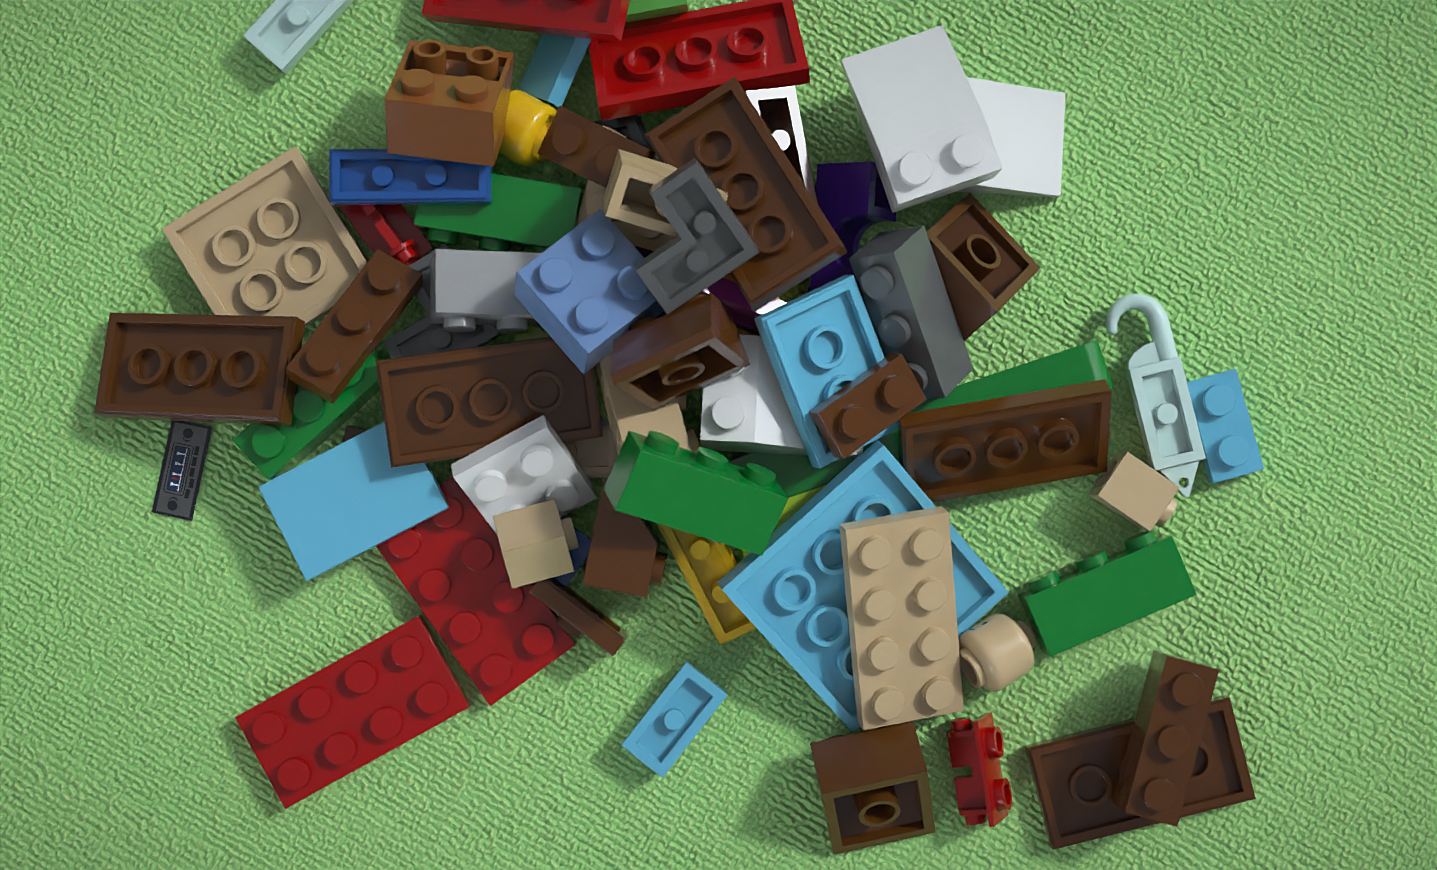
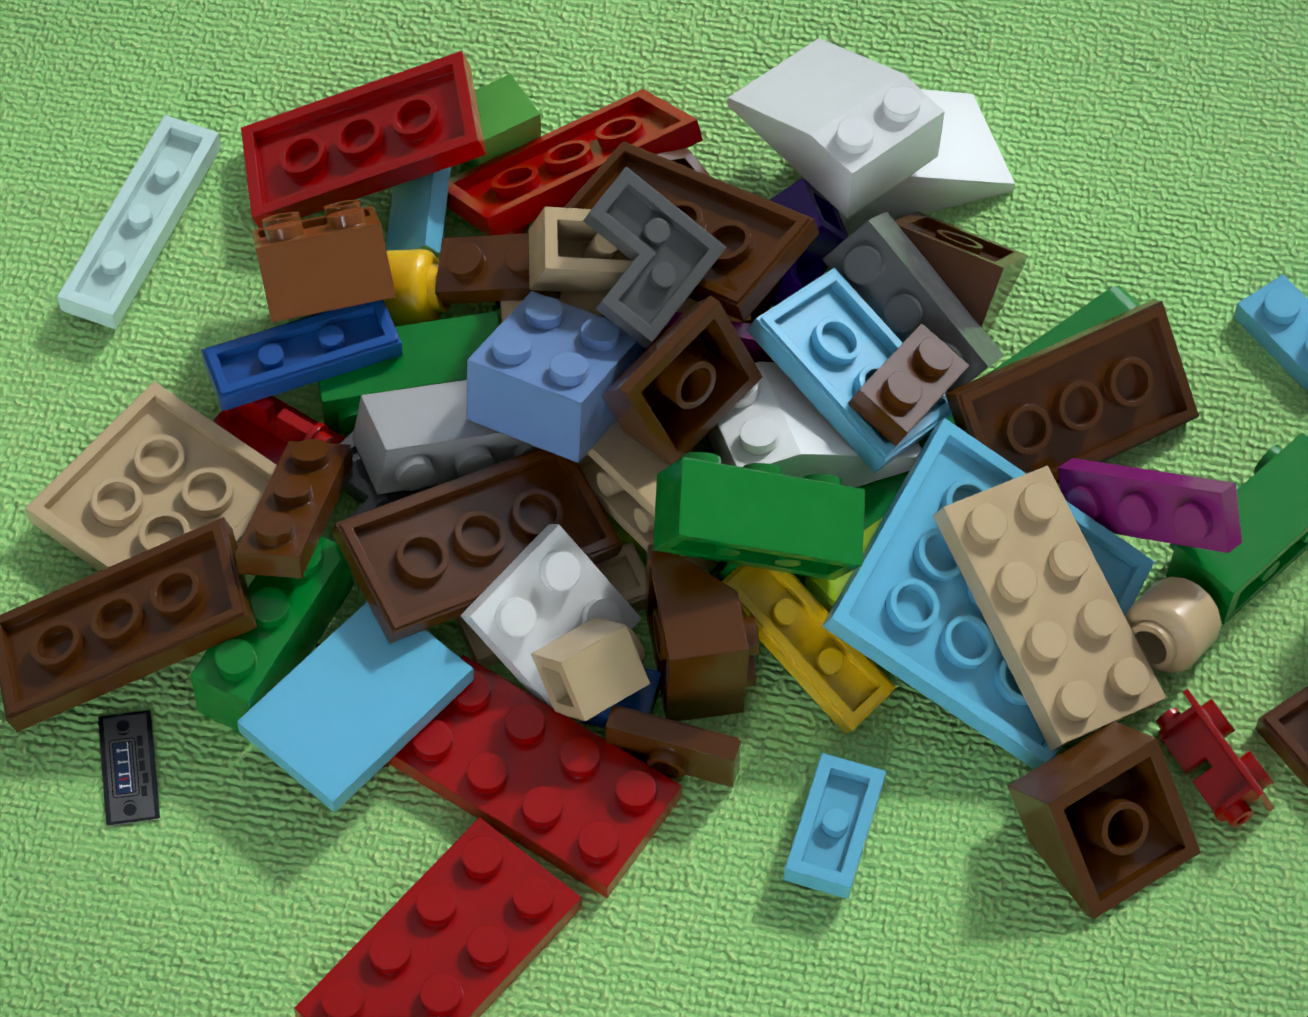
camera: 25 degrees left, 30 degrees down
tan brick [1088,451,1180,531] -> none
light aqua plate [1106,293,1206,497] -> none
none -> magenta plate [1058,458,1242,553]

